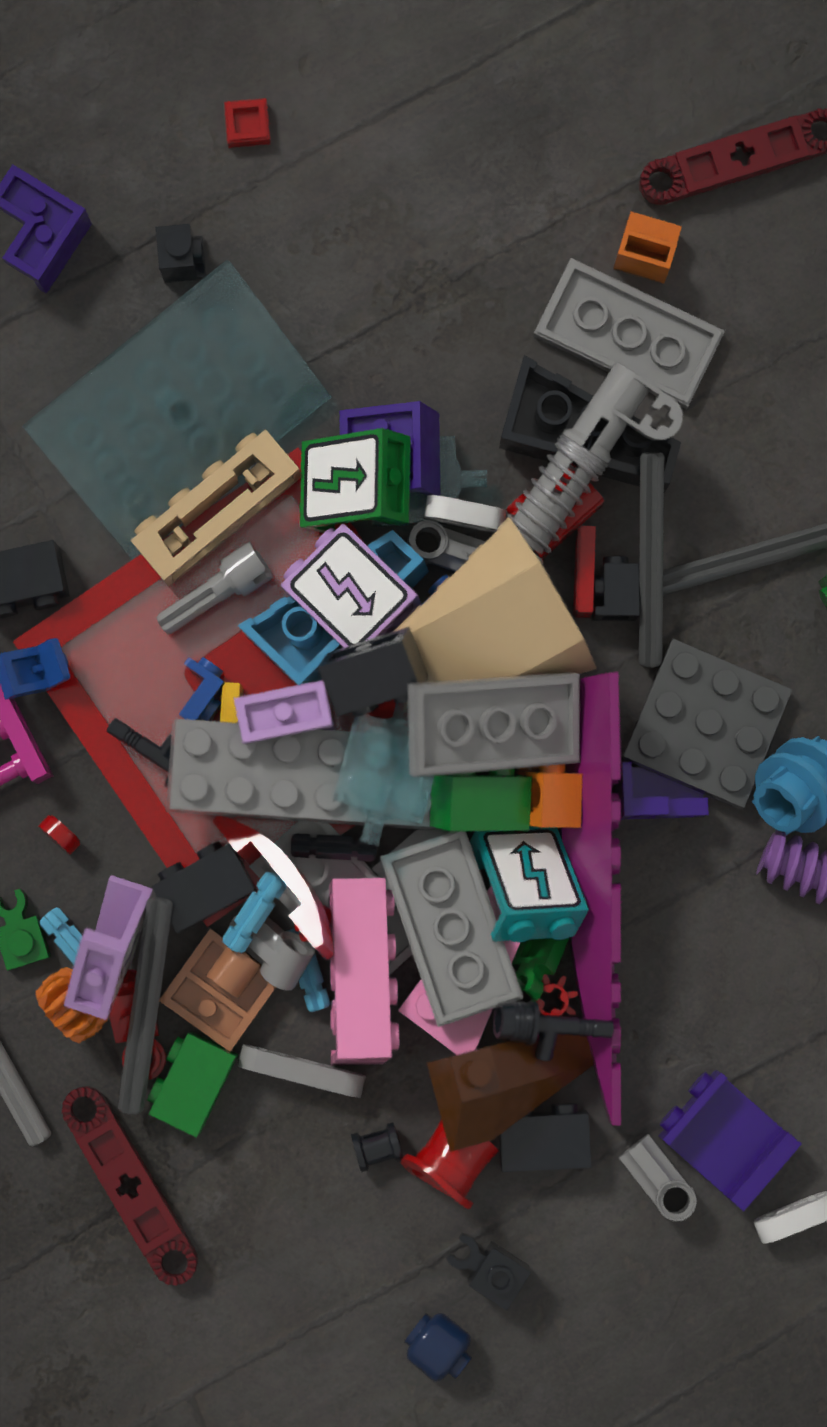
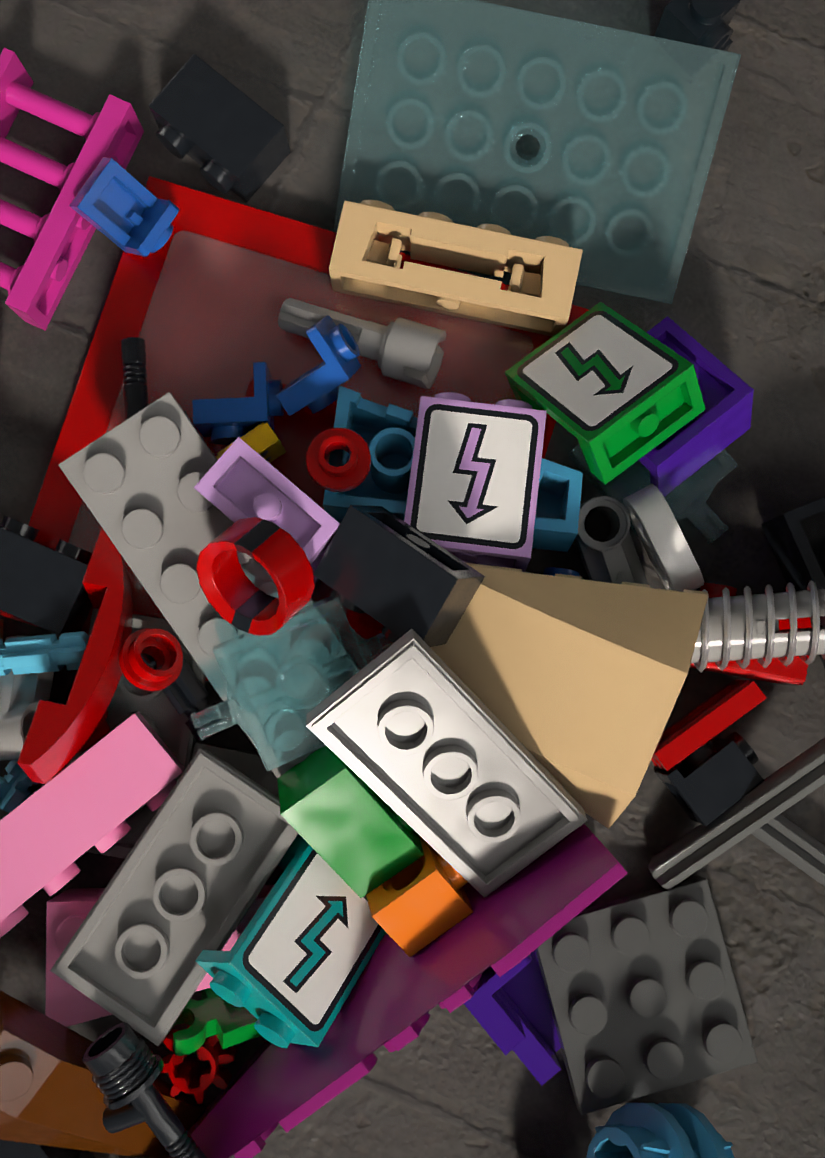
camera: 55 degrees right, 0 degrees up
none -> red plate [119,628,183,691]
none -> red piece [196,517,315,636]
none -> blue bracket [276,315,362,416]
none -> red plate [306,428,371,492]

